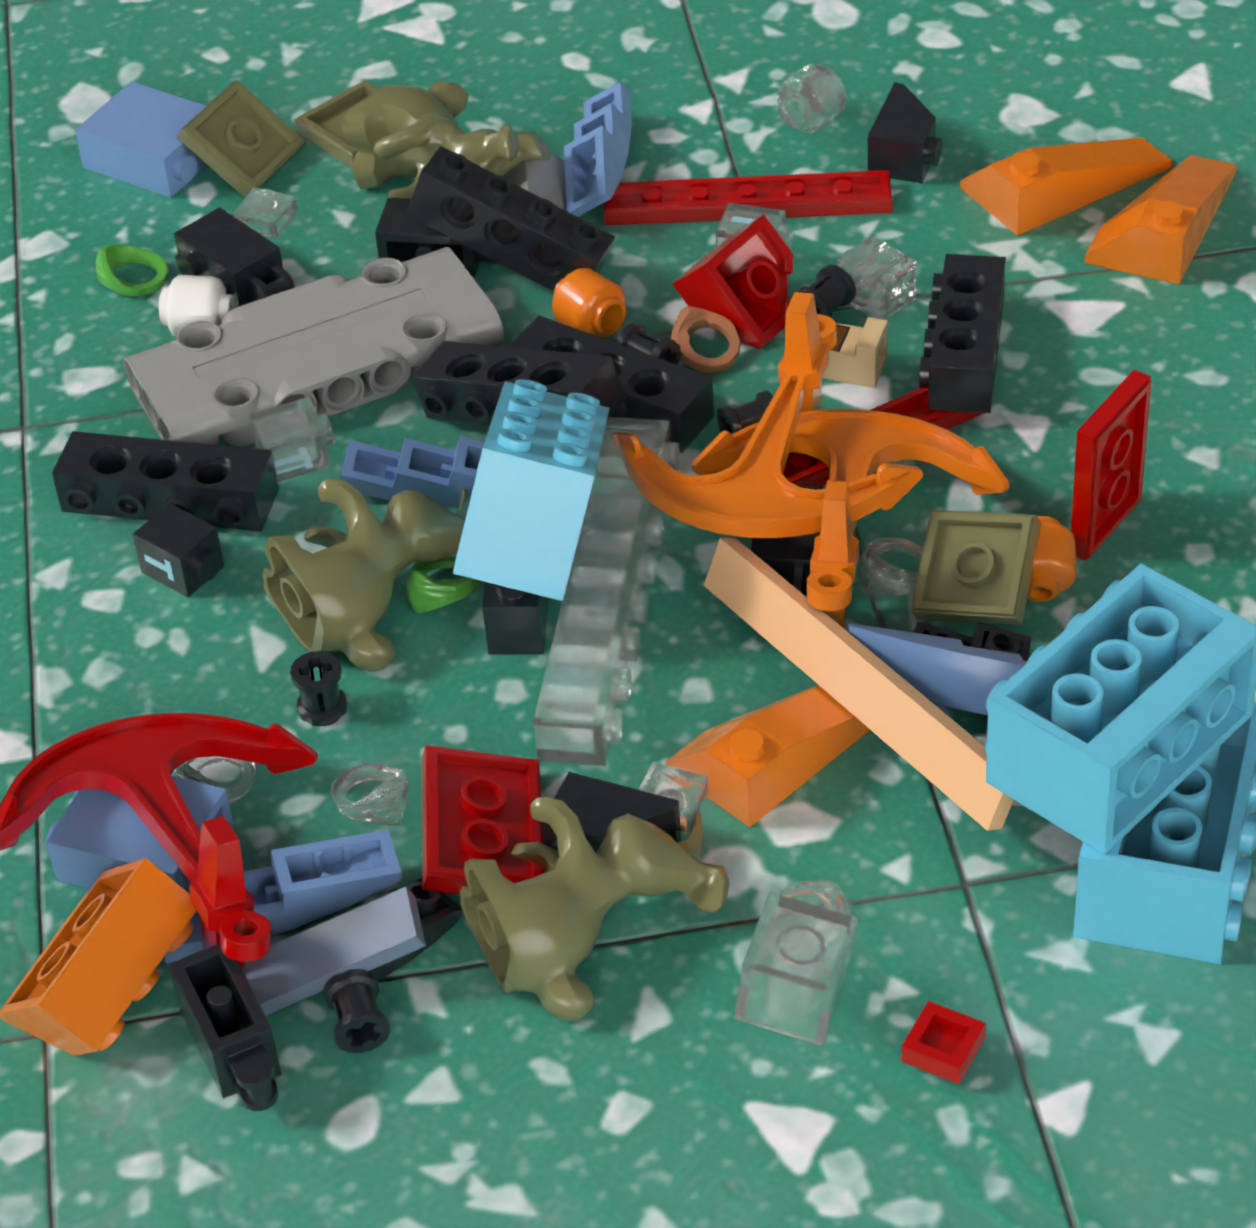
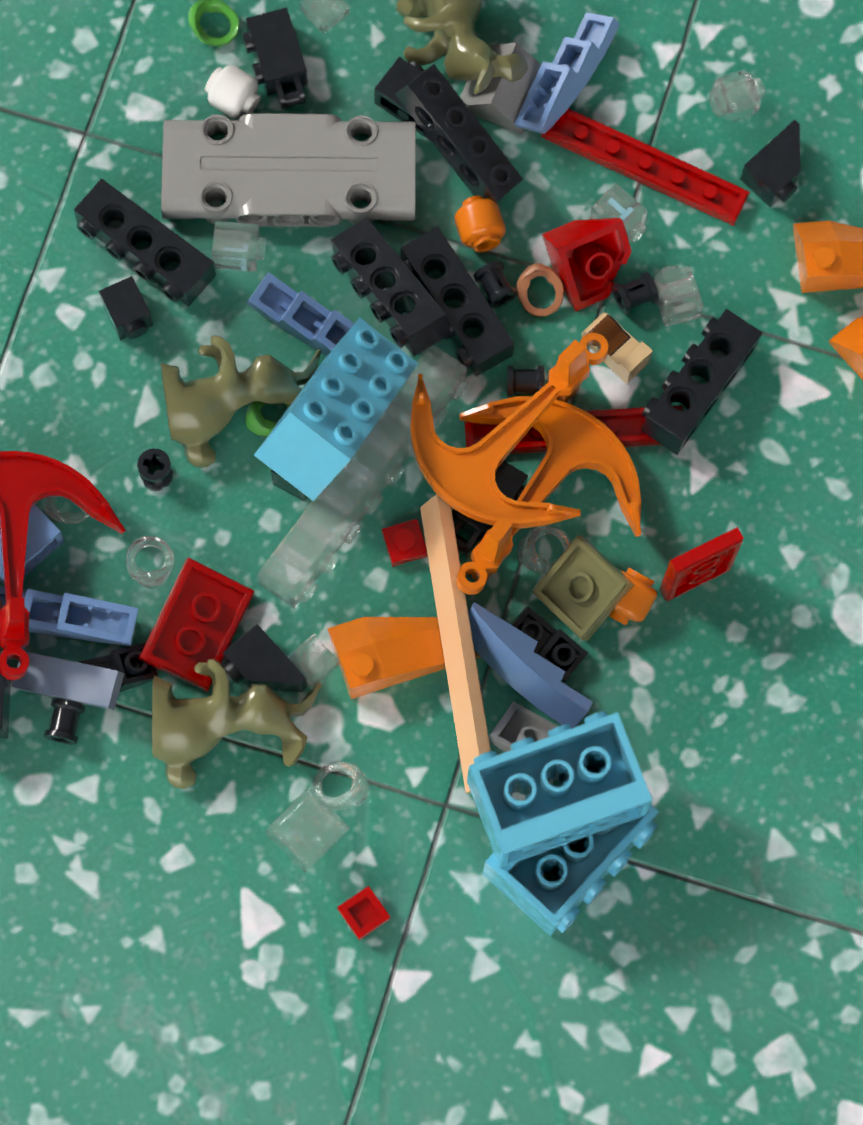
camera: 20 degrees right, 30 degrees up
none -> red plate [381,519,428,567]

